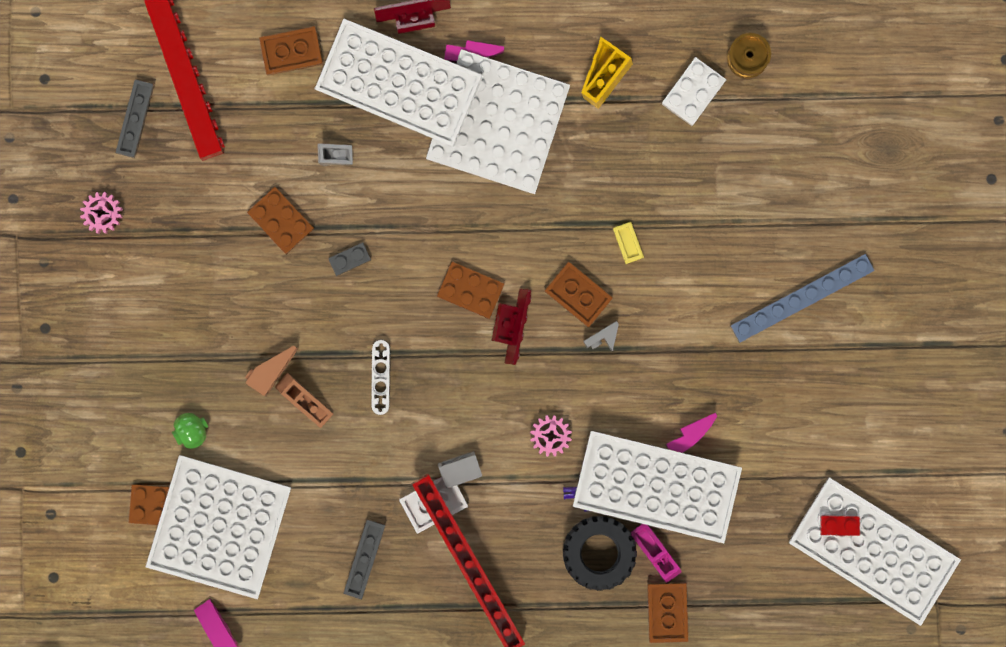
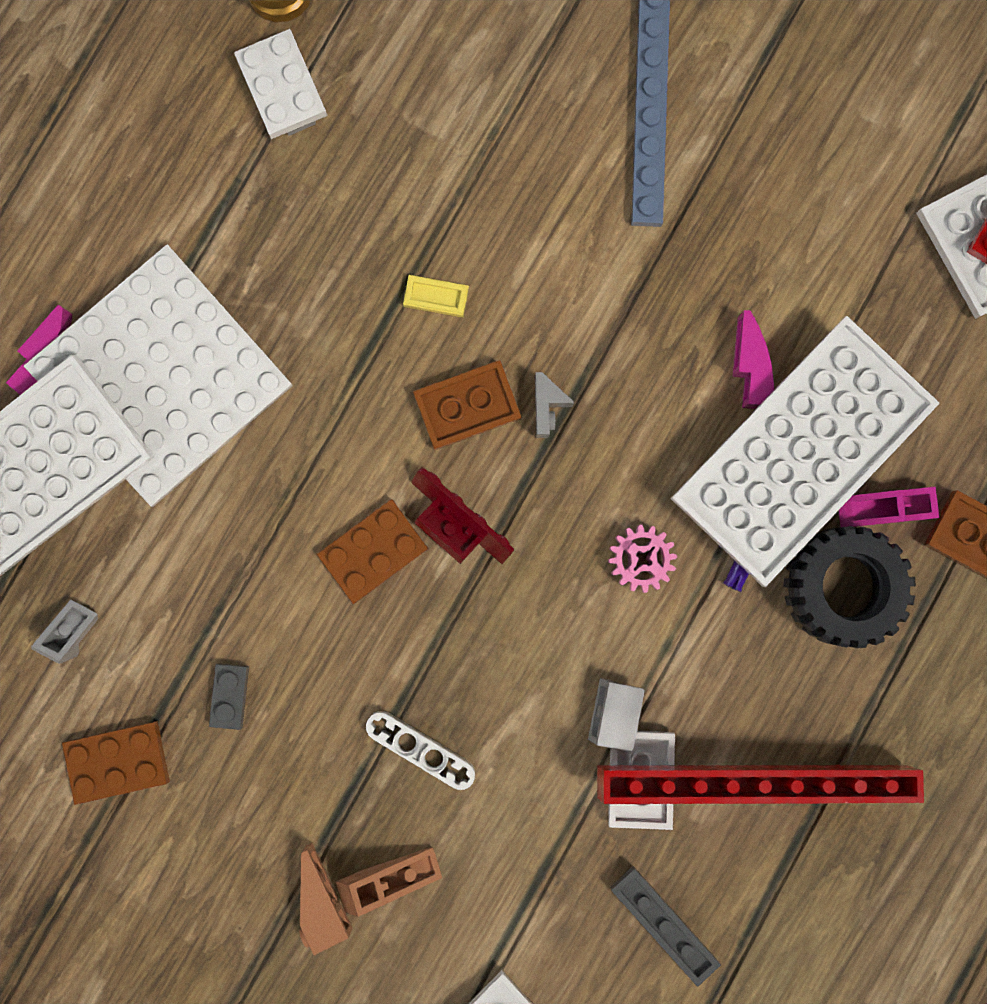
camera: 55 degrees left, 0 degrees up
yellow wedge [581,37,633,109] -> none

